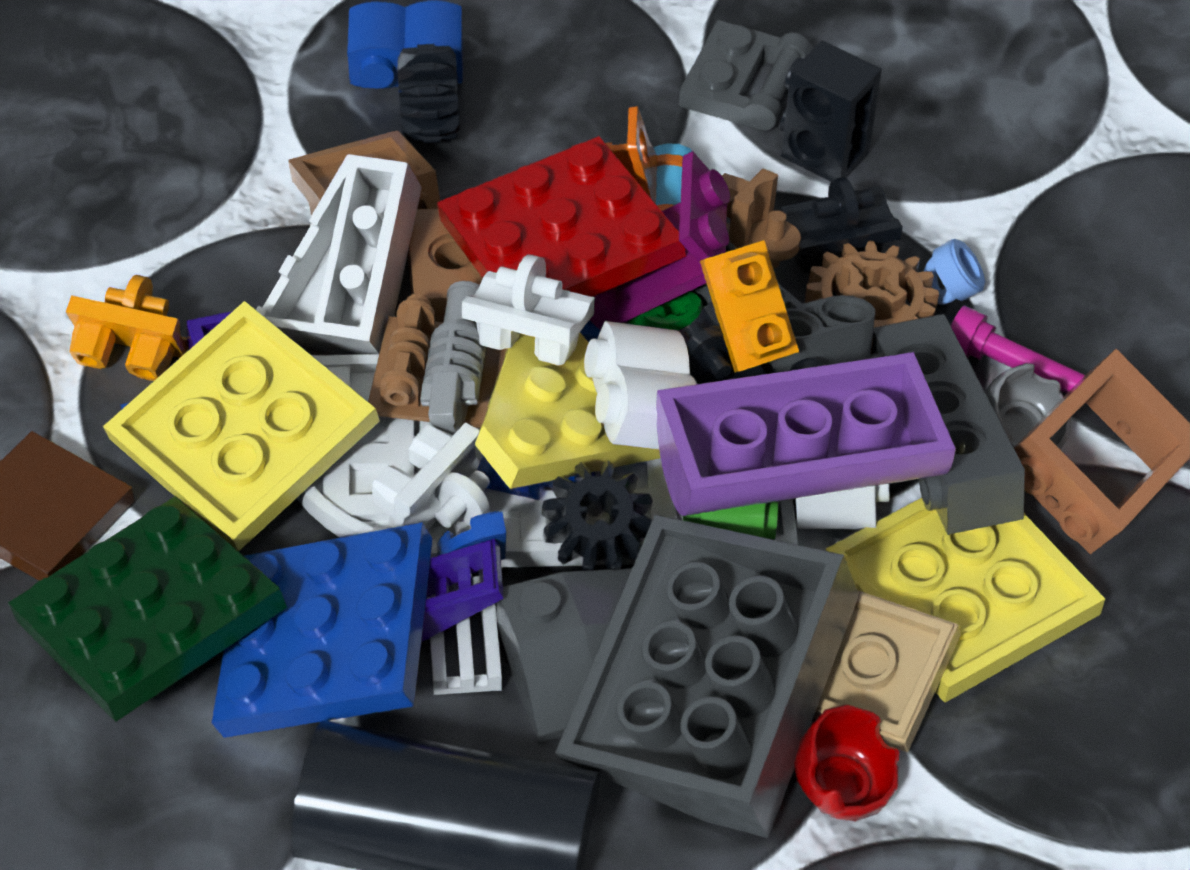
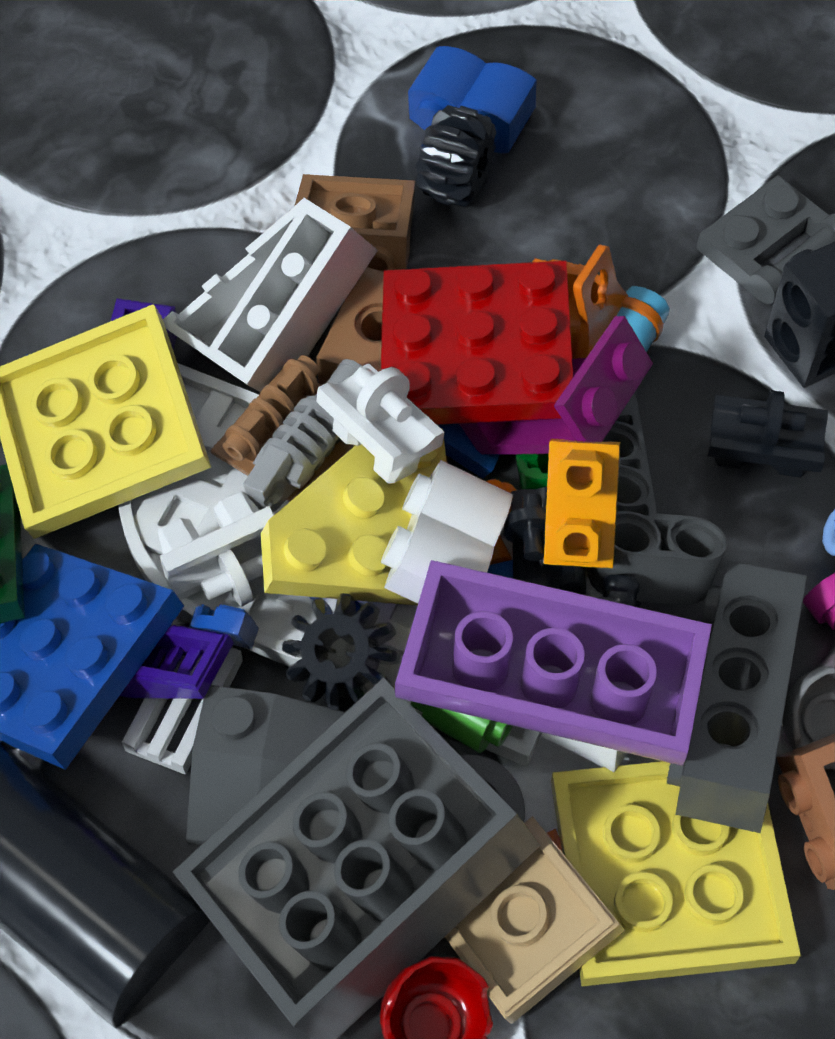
camera: 30 degrees right, 10 degrees up
light orange hips [66,274,189,381] -> none
medium nougat hips [722,168,801,269] -> none
medium nougat gear [804,241,939,354] -> none

